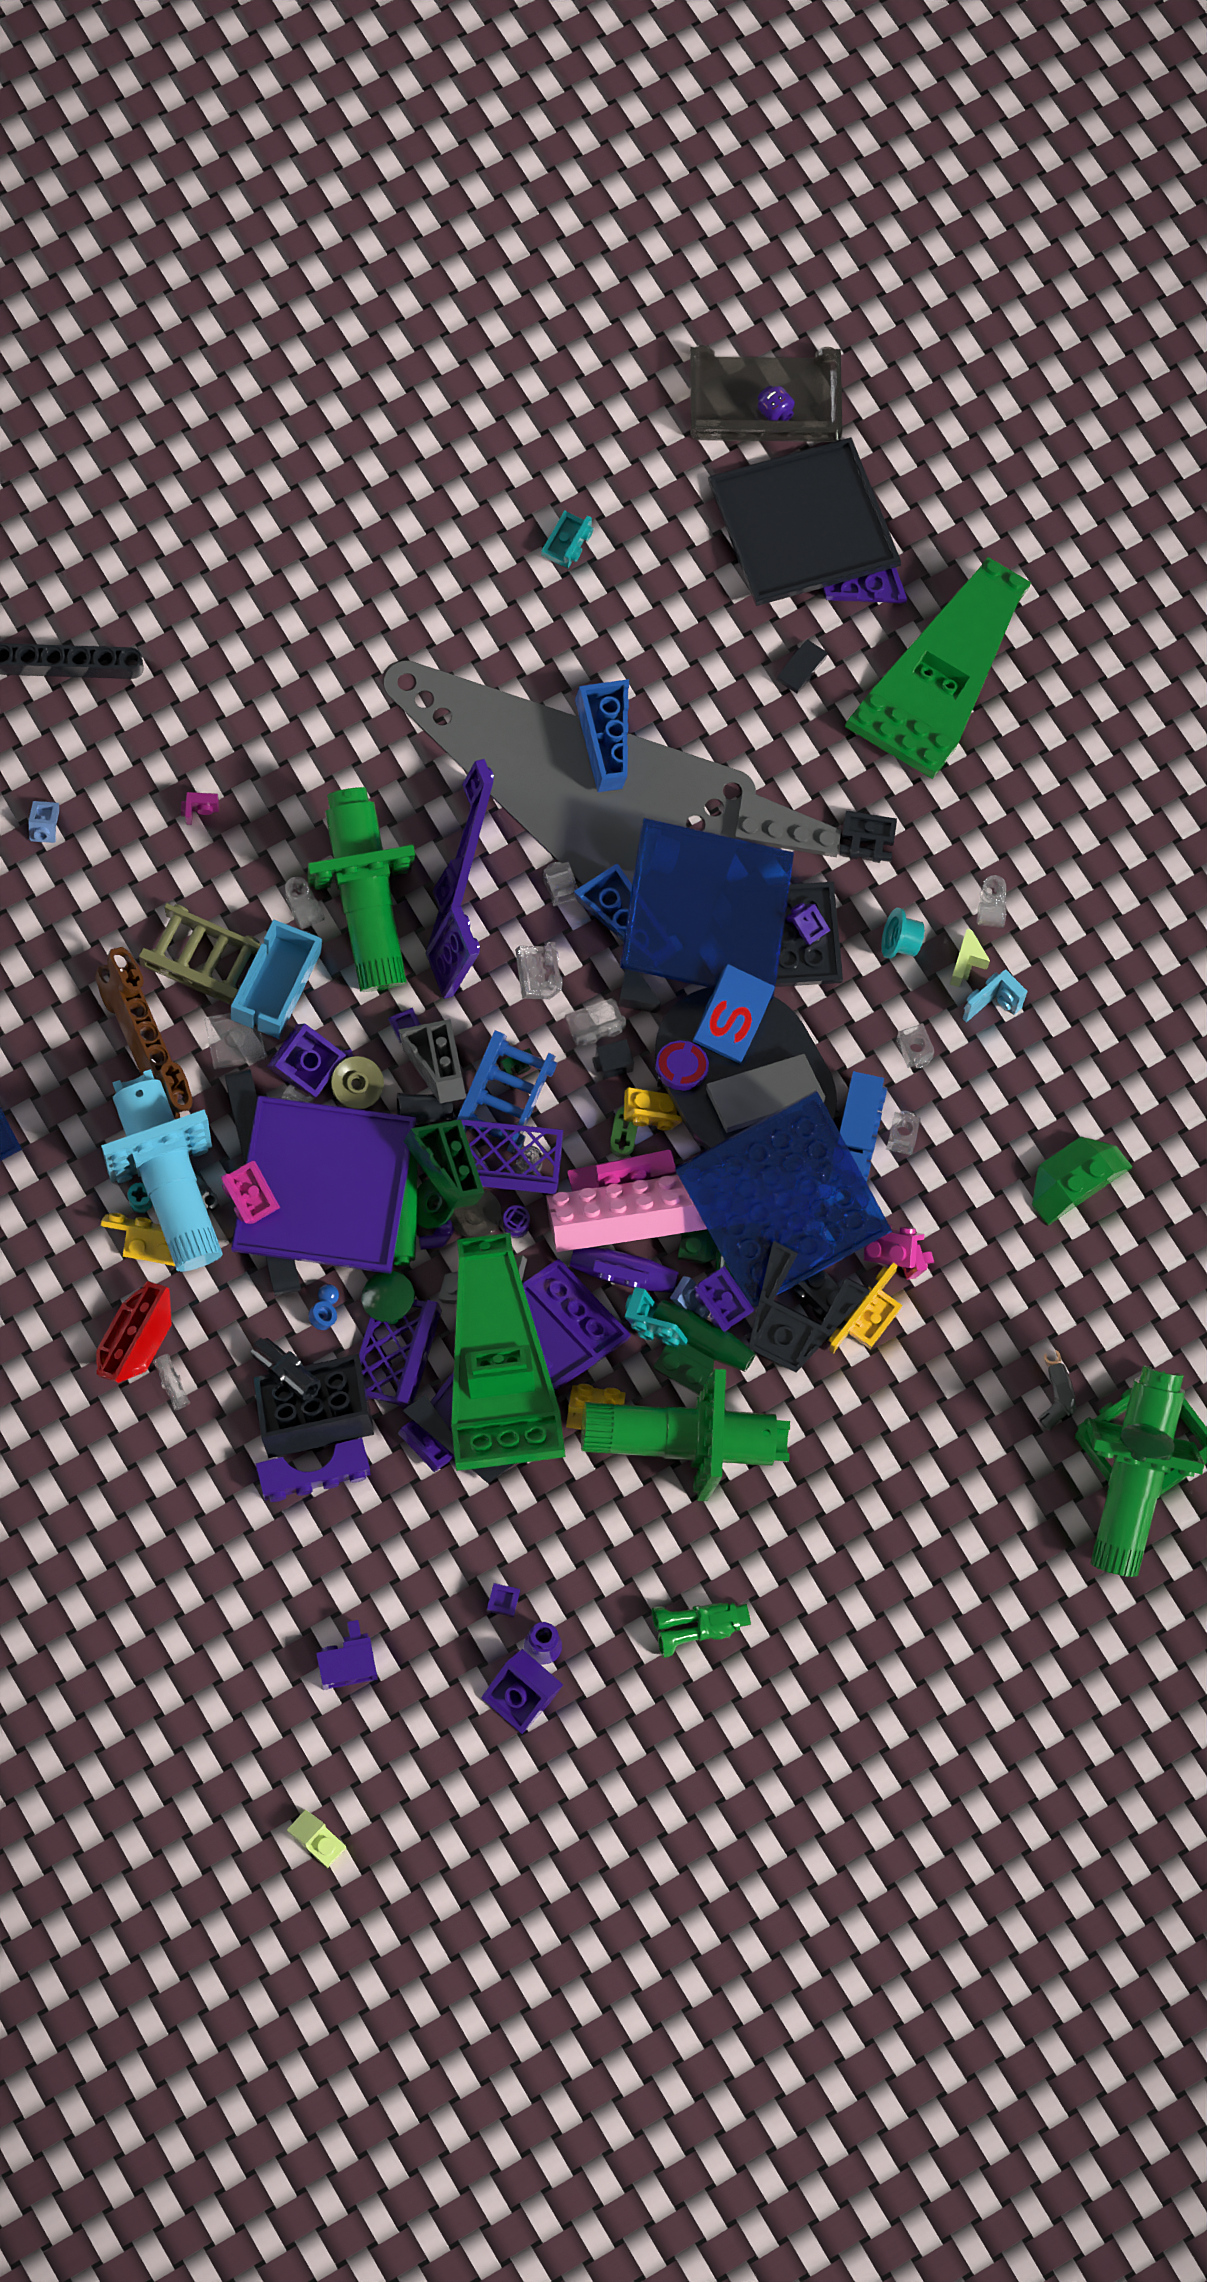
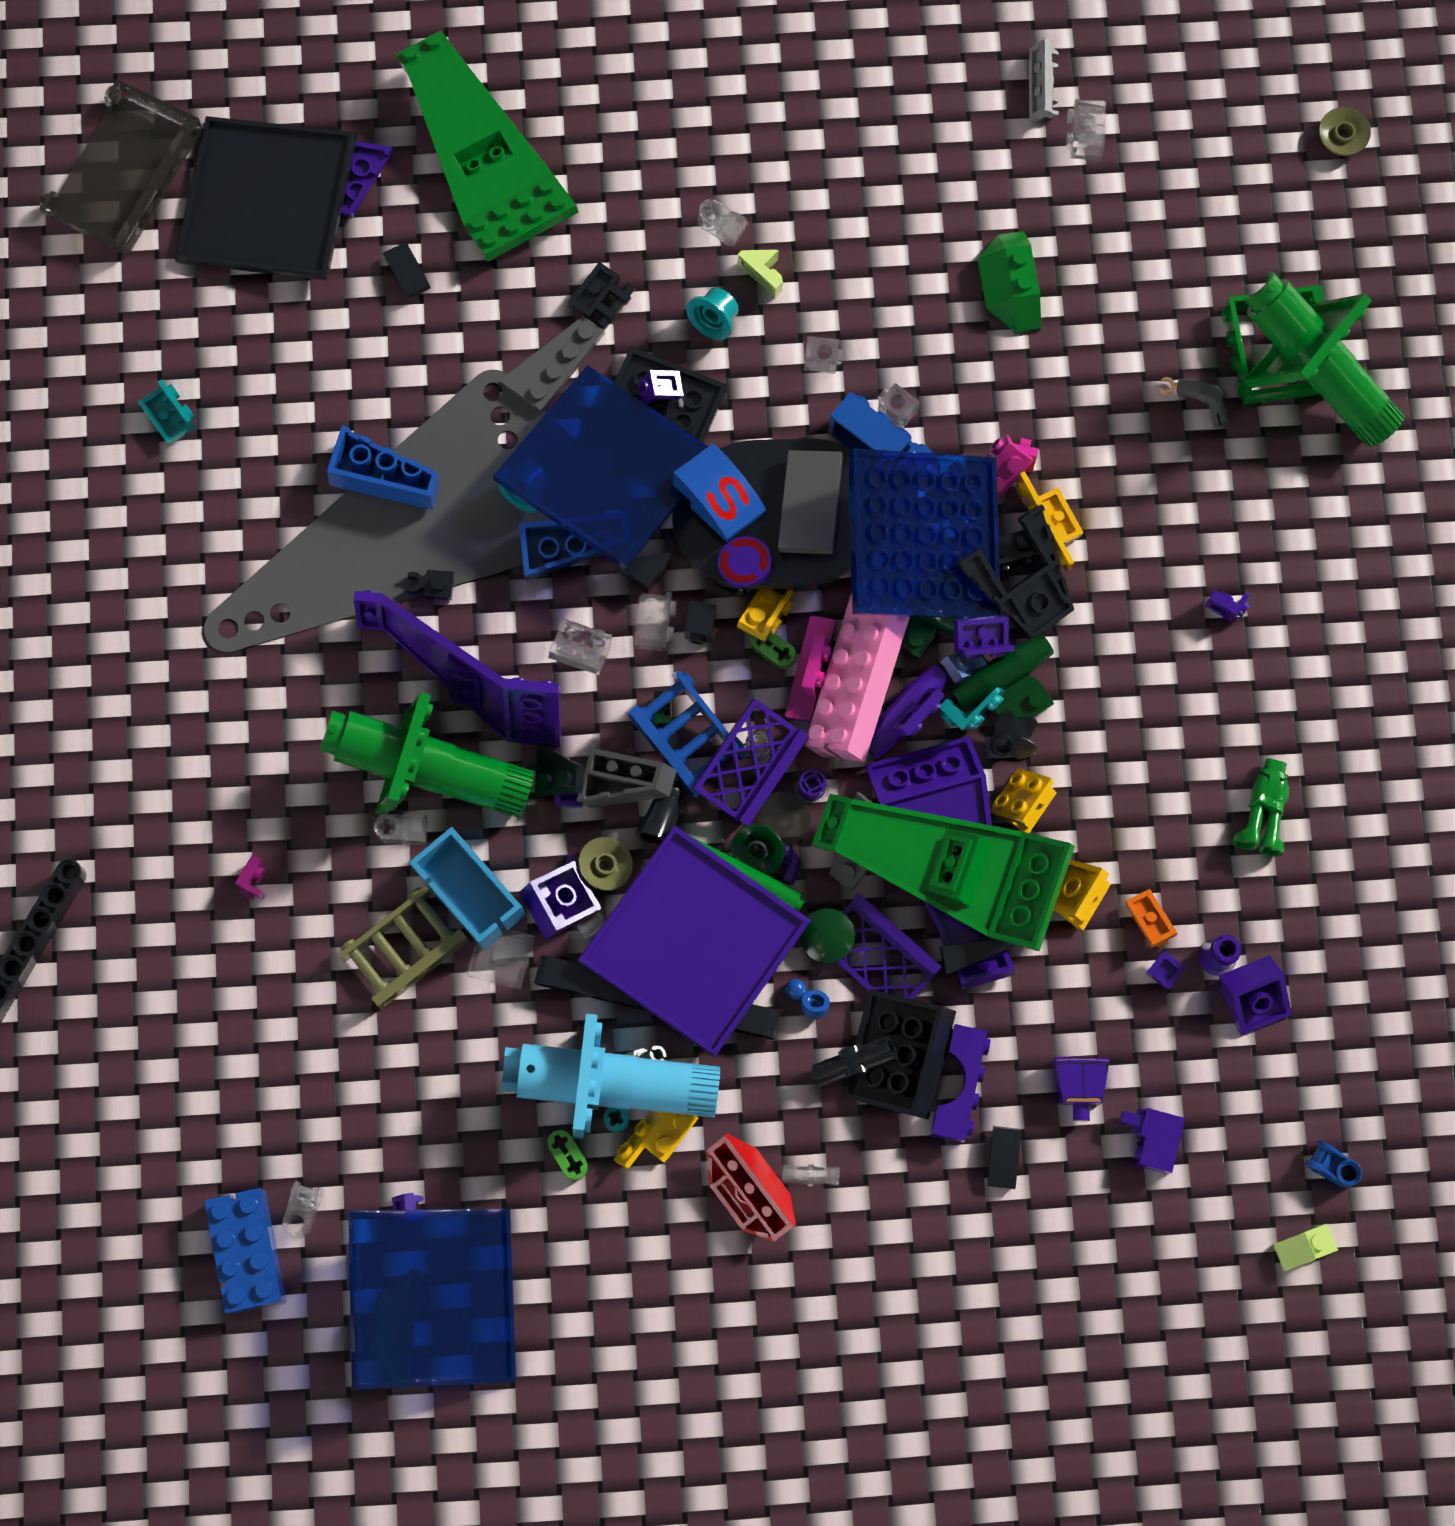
camera: 60 degrees left, 5 degrees up
medium blue bracket [29,801,59,843] -> none
reddish brown piece [95,947,192,1120] -> none
dark pink bracket [221,1161,280,1224] -> none
dark green wedge [403,1119,484,1209] -> none
clear brick [543,862,578,906] -> none
green piece [581,1369,790,1501] -> none
dark purple head [757,385,795,423] -> none
medium azure bracket [962,969,1028,1022] -> none
dark green dish [1120,1424,1175,1461] -> none
none -> black plate [406,570,455,600]
none -> black wing [534,744,584,798]
none -> bright green beam [548,1130,588,1180]
none -> black slope [987,1126,1021,1189]
none -> black plate [989,711,1039,759]
none -> yellow bracket [1053,860,1111,930]
none -> dark purple torso [1053,1057,1109,1122]
none -> orange plate [1125,889,1177,948]
none -> dark purple bracket [1205,590,1250,623]
none -> blue piece [1304,1140,1362,1188]

